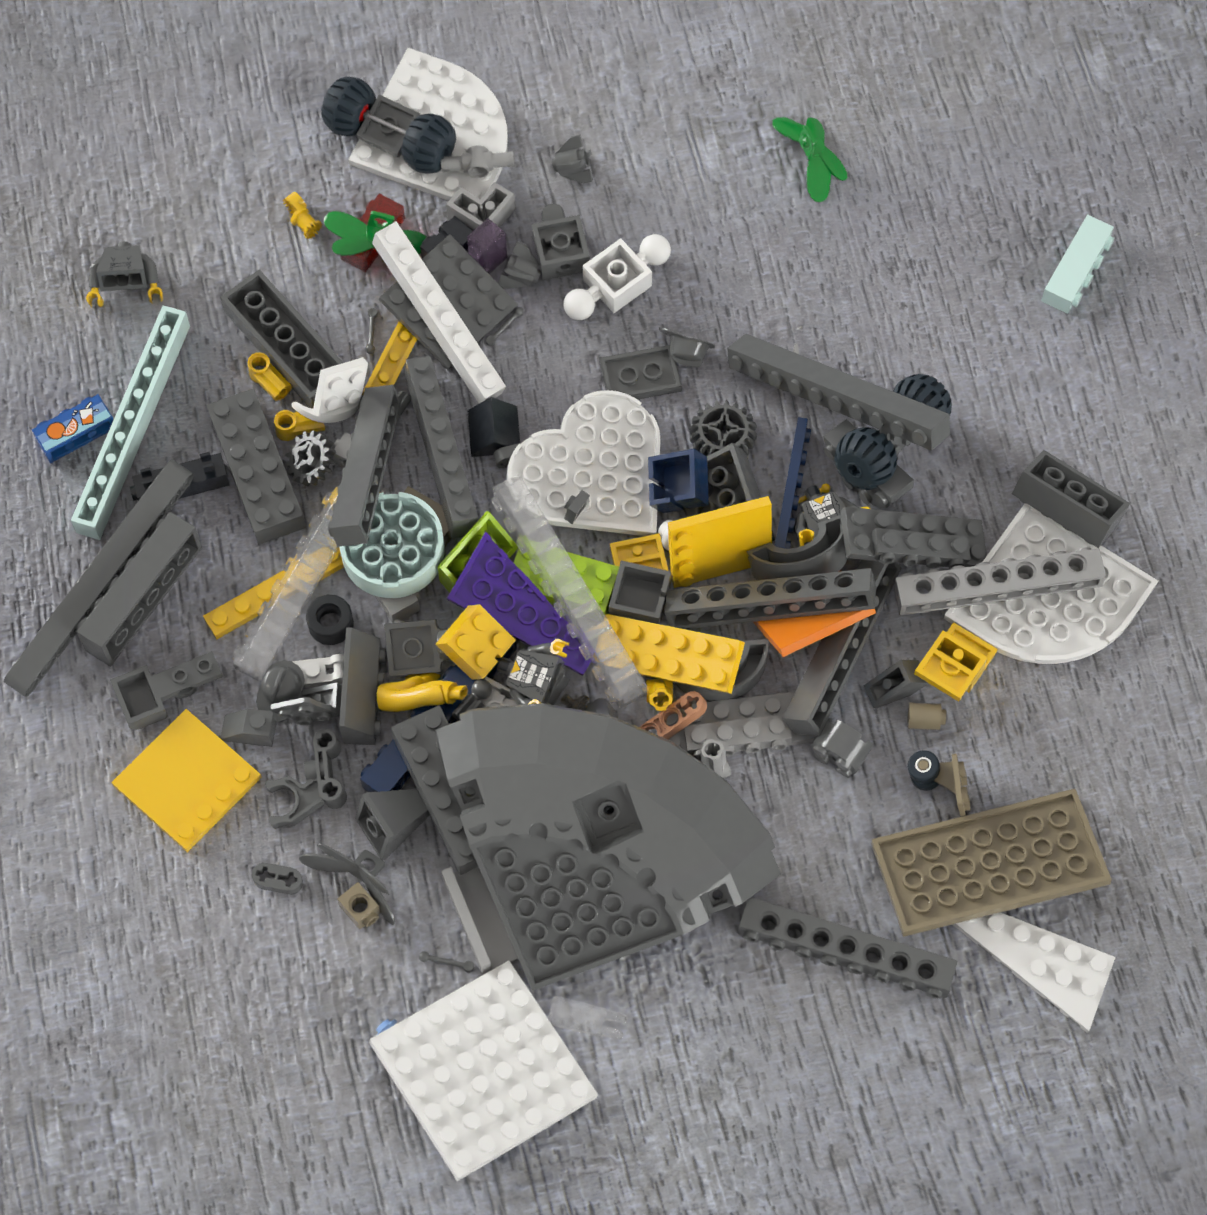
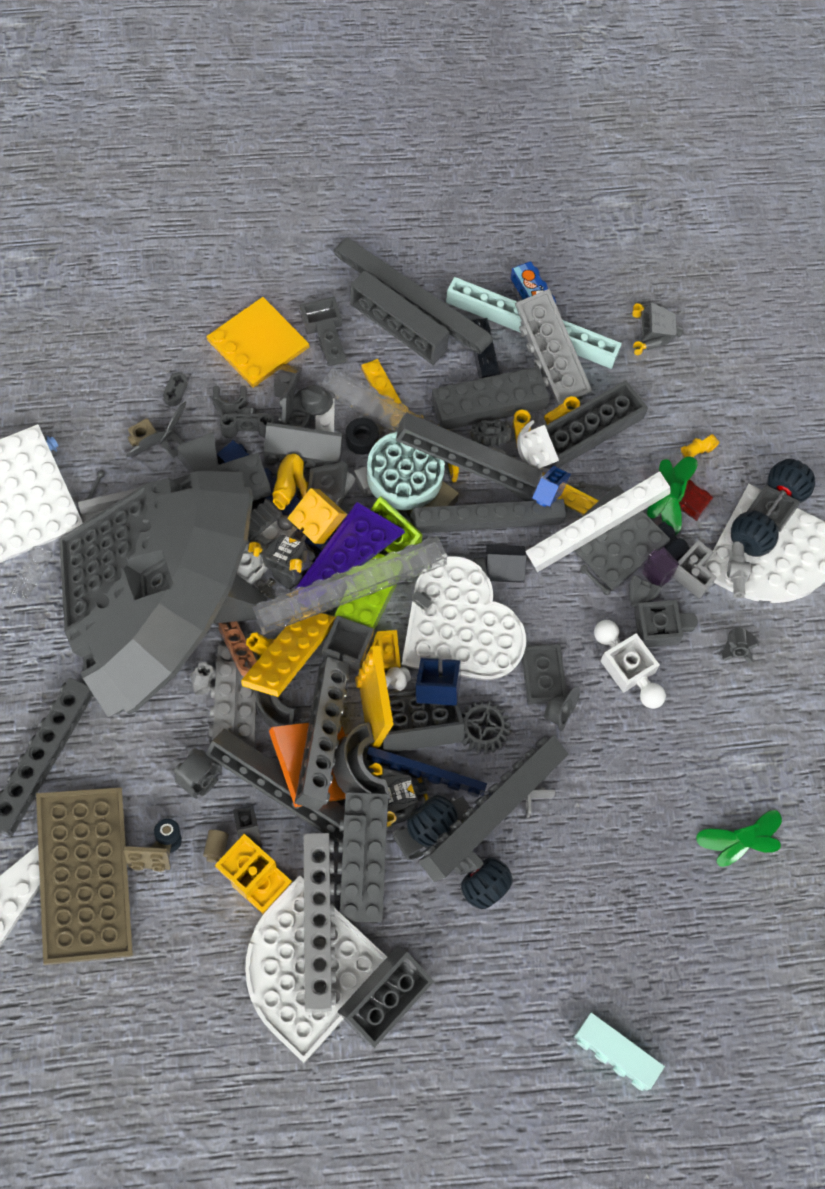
camera: 90 degrees right, 0 degrees up
none -> light grey plate [515,289,592,406]
none -> brick [532,466,571,507]

